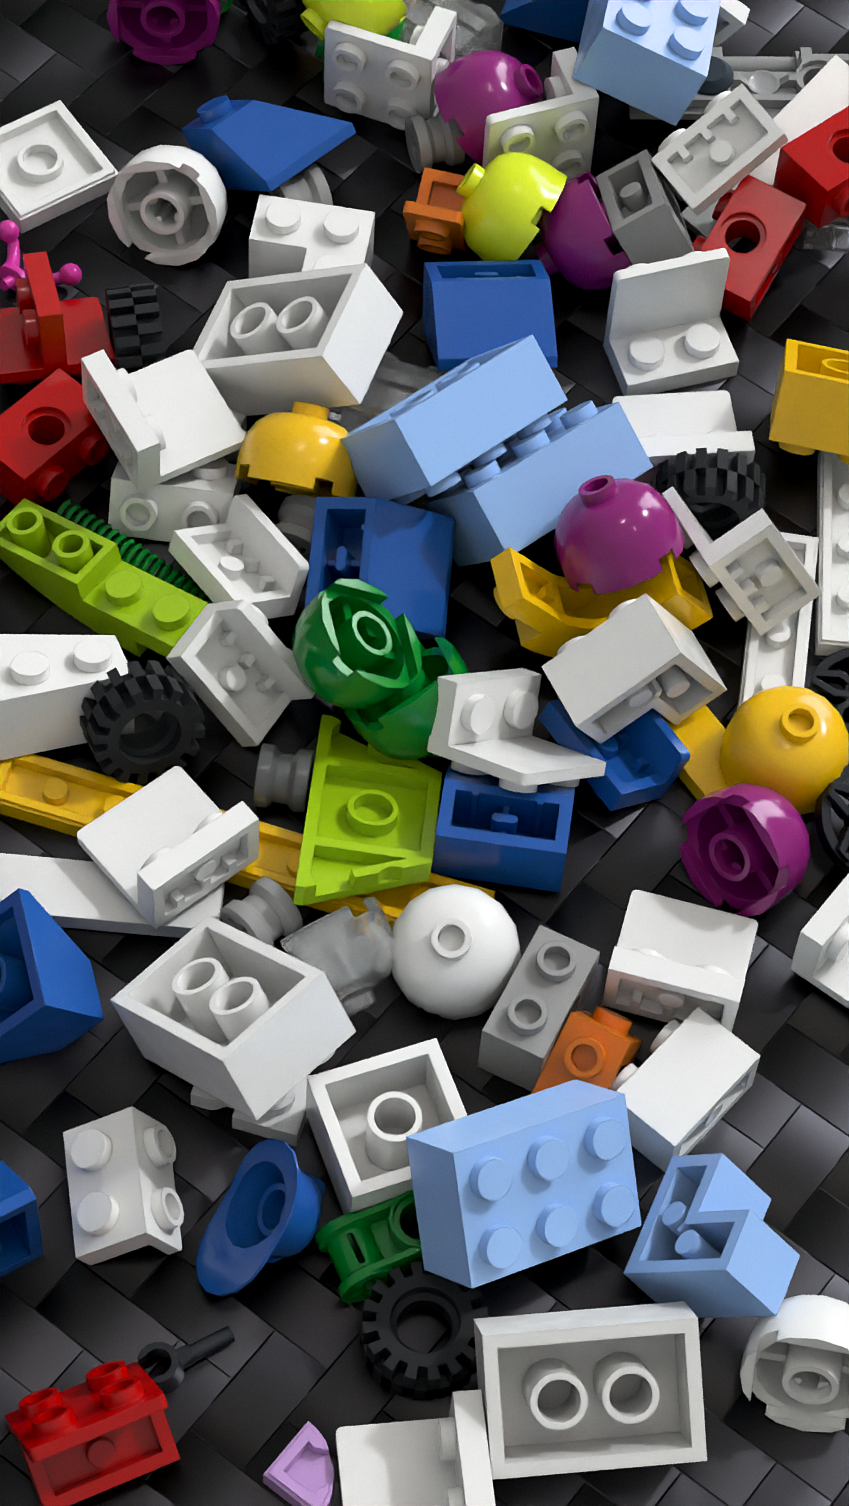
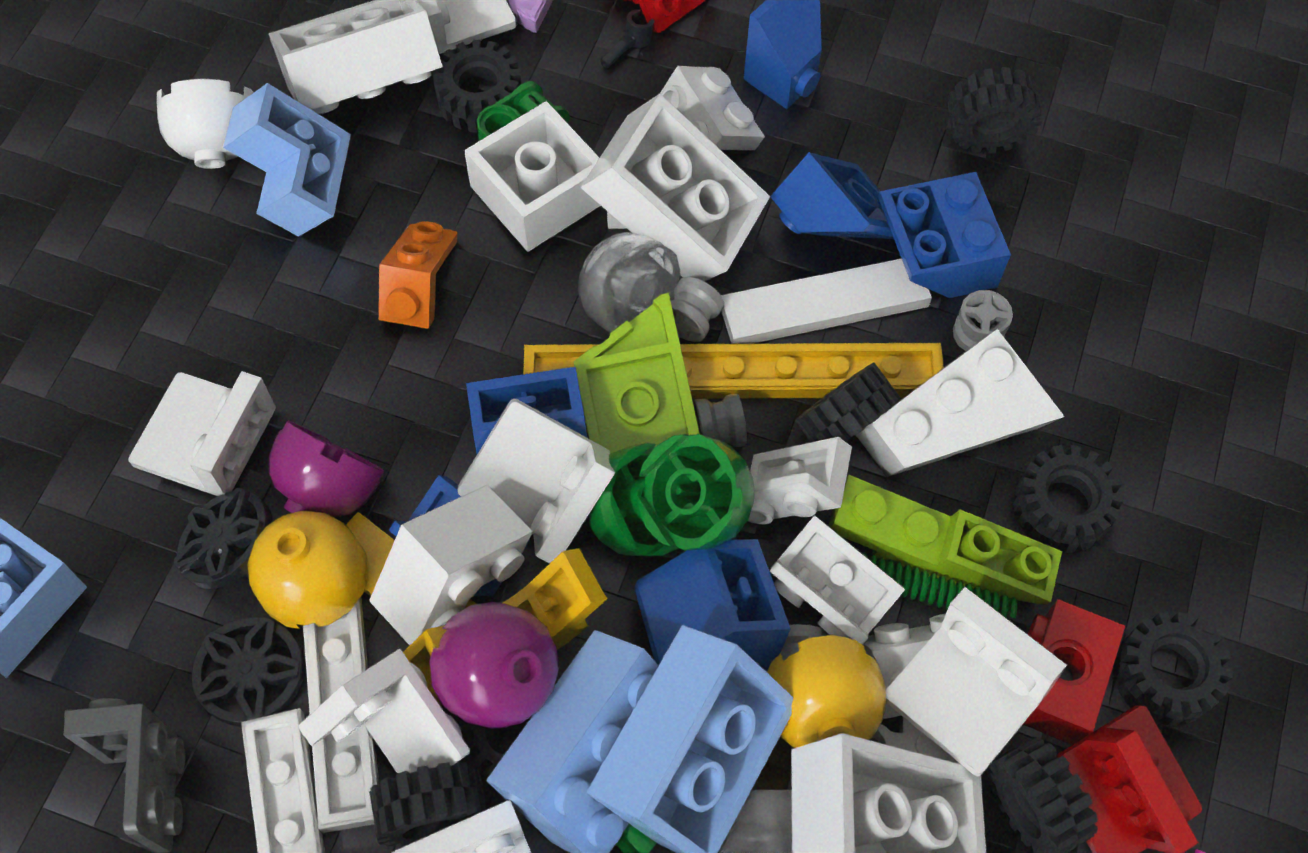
camera: 165 degrees right, 5 degrees up
white bracket [77,766,259,929] -> none
blue piece [196,1138,325,1297] -> none
white cylinder [388,884,521,1020] -> none
light blue brick [406,1079,642,1289] -> none
light grey brick [477,925,600,1092] -> none
white bracket [601,890,758,1033] -> none
white brick [610,1007,761,1172] -> none

